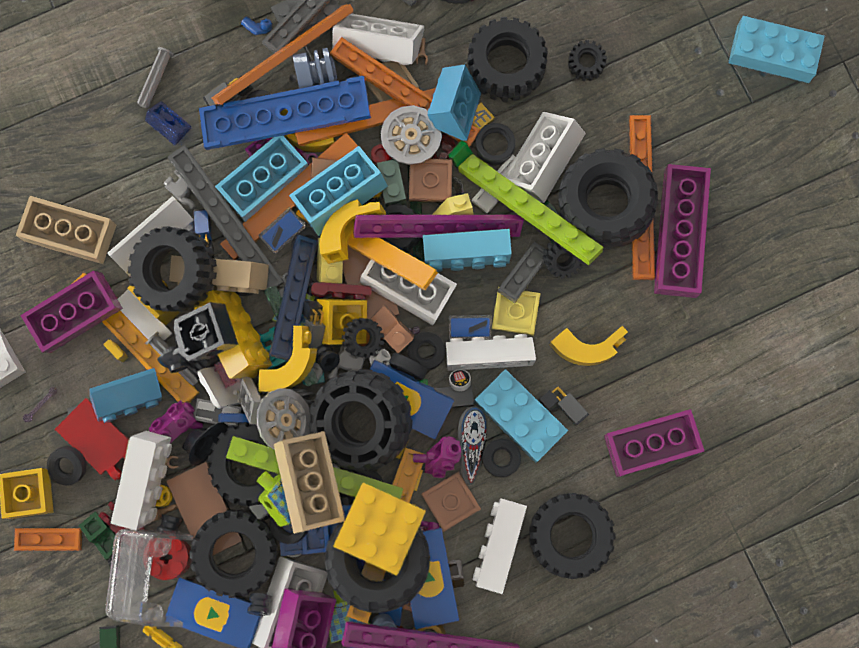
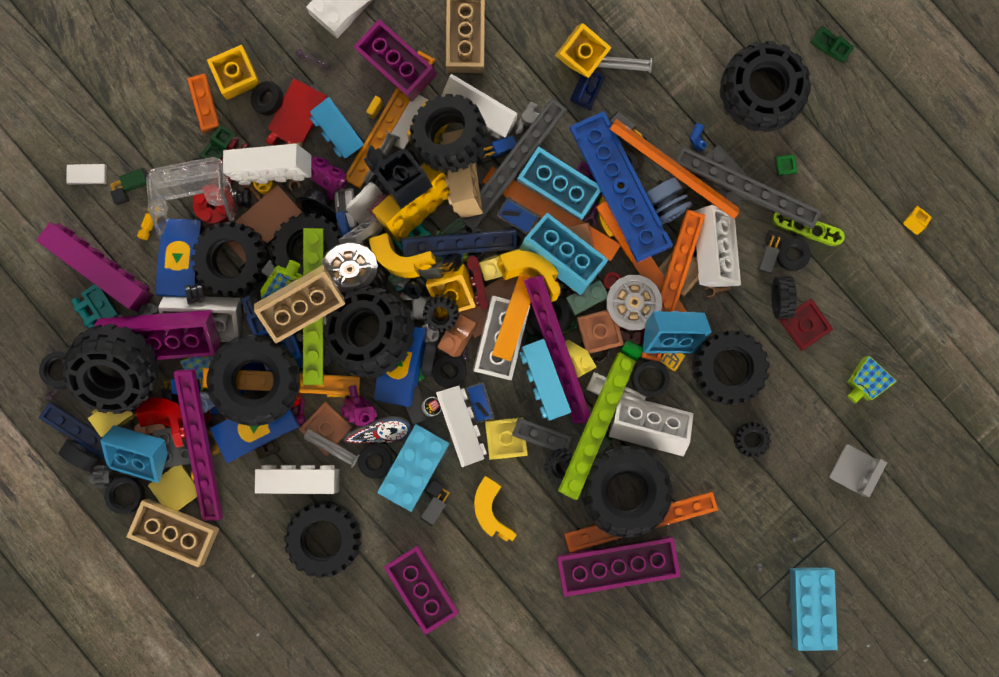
camera: 70 degrees right, 5 degrees up
yellow plate [334,483,426,576] -> none
none -> light grey axle [304,429,360,468]
none -> yellow slope [555,23,612,78]

